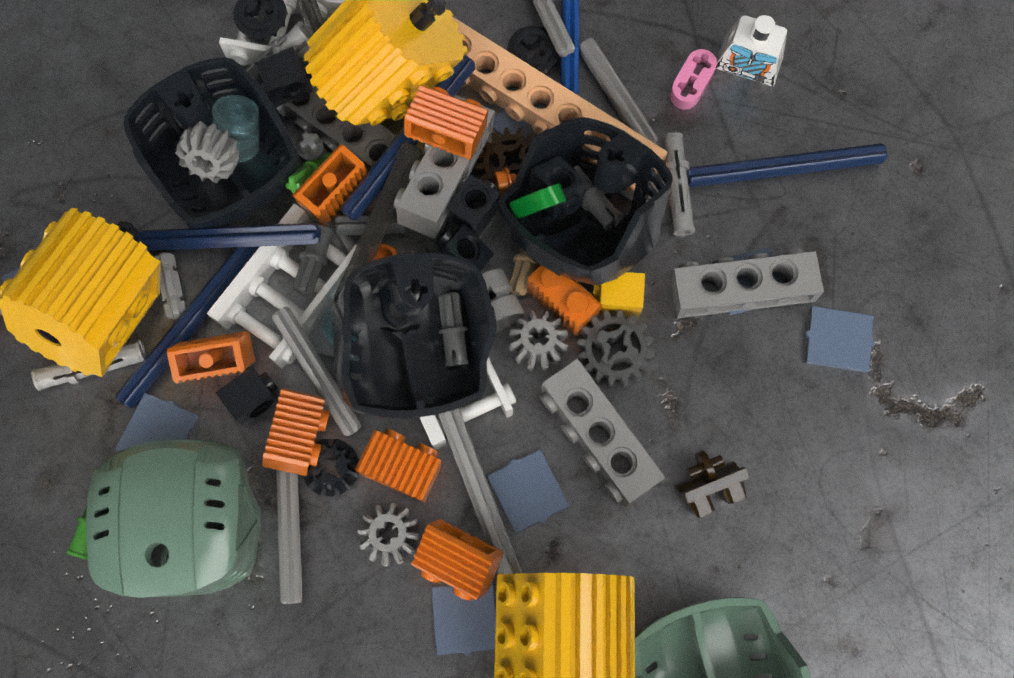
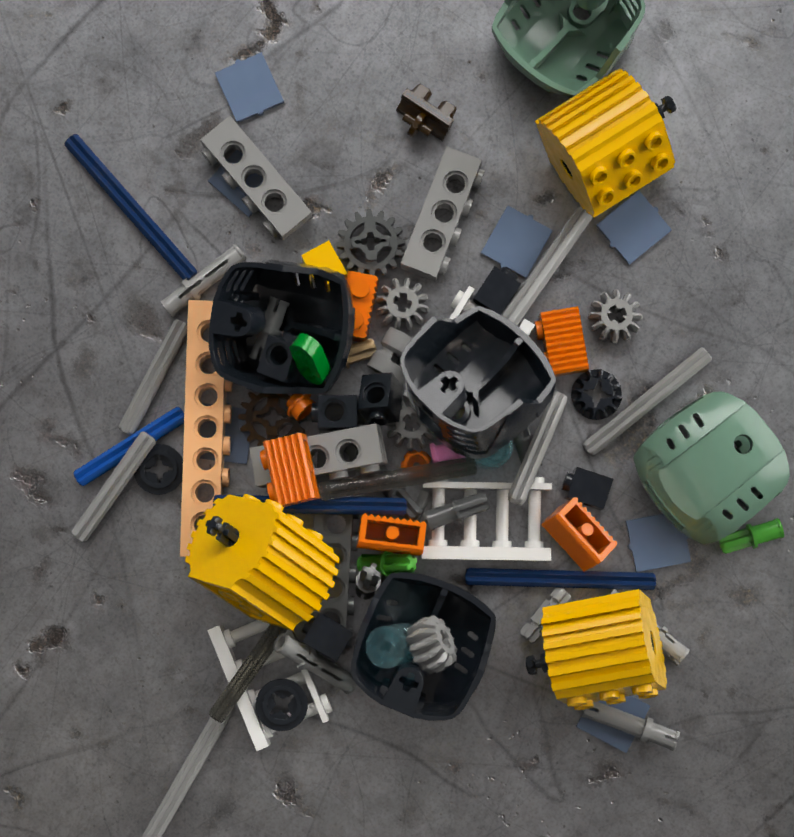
camera: 125 degrees left, 10 degrees up
dark blue axle [134,223,322,251] -> none
orange brick [262,388,330,476] -> none
orange brick [411,519,504,600] -> none
dark grey axle [438,292,469,367] -> none
bright pink beam [670,49,717,110] -> none
white torso [716,15,788,87] -> none
none -> black brick [473,266,521,315]

